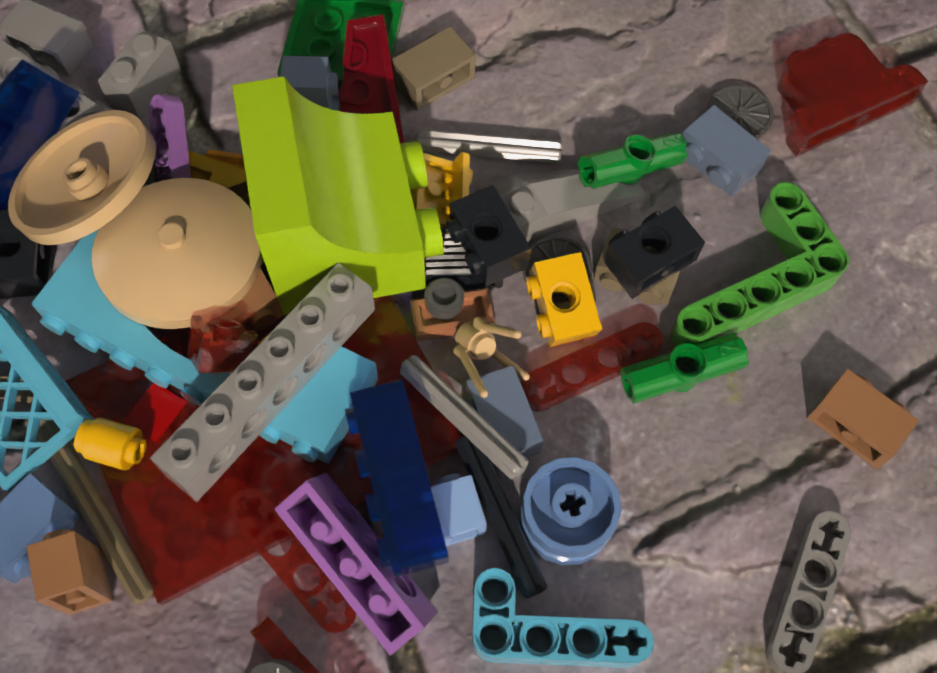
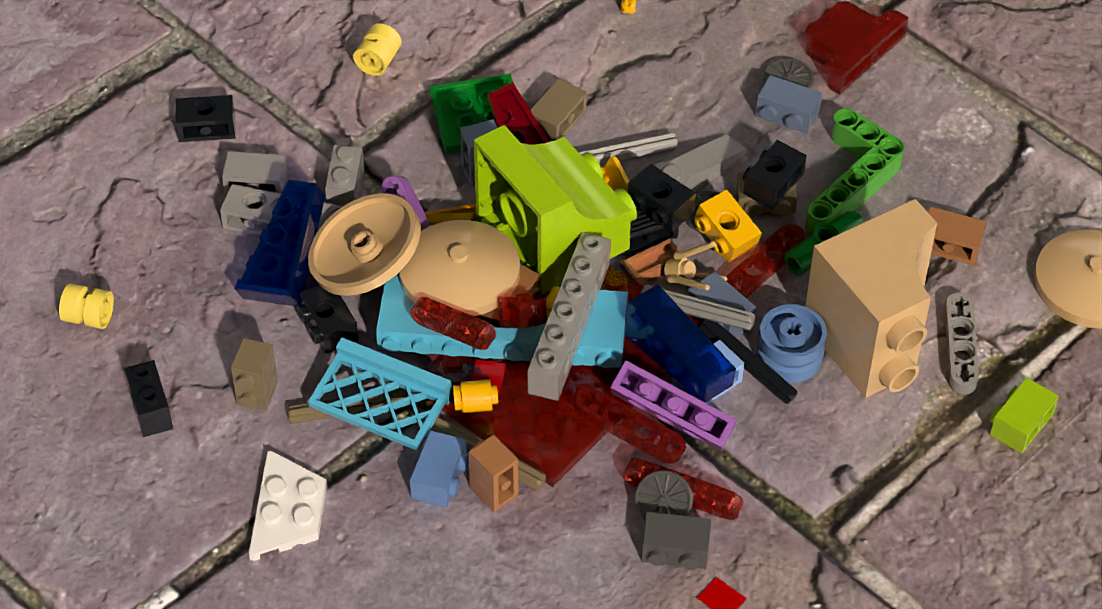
camera: 20 degrees left, 15 degrees down
dark grey tile [424,277,464,319] -> none
medium azure beam [472,568,654,668] -> none
green piece [578,132,687,189] -> none
none -> clear red beam [410,297,496,350]
none -> tan brick [805,199,937,398]

